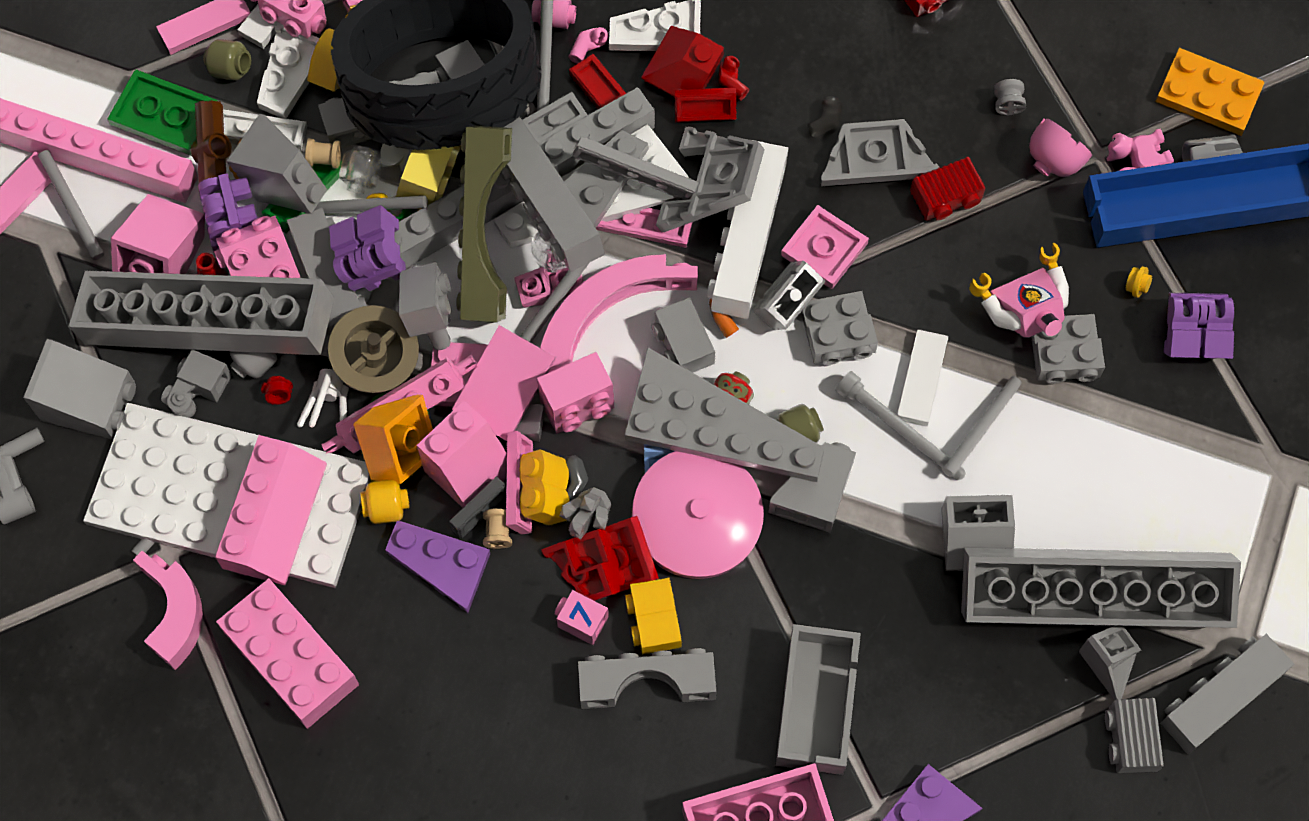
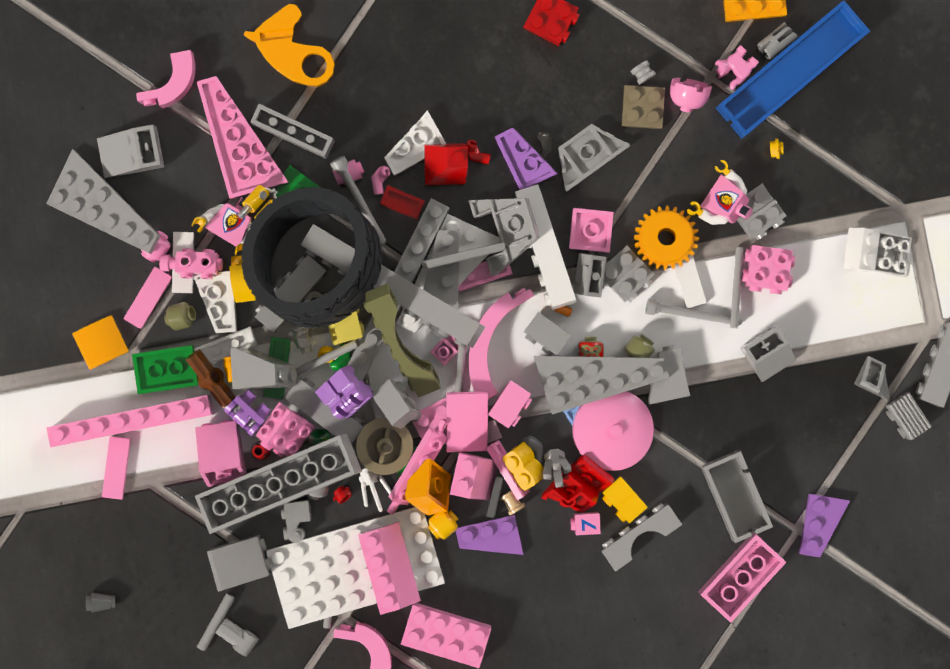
camera: 30 degrees left, 20 degrees up
light grey bar [38,150,104,260] -> none
tan bush [305,139,341,169] -> none
light grey panel [523,92,587,143] -> none
red tile [674,88,736,122] -> none
red brick [910,157,985,221] -> none
light grey brick [961,547,1241,628] -> none
medium lavender hips [1164,292,1234,359] -> none
none -> light orange slope [72,315,129,370]
none -> medium lavender wing [495,128,558,190]
none -> dark tan plate [621,85,665,129]
none -> light orange gear [634,206,699,271]
none -> bright pink brick [742,245,795,295]
none -> white slope [843,228,912,278]

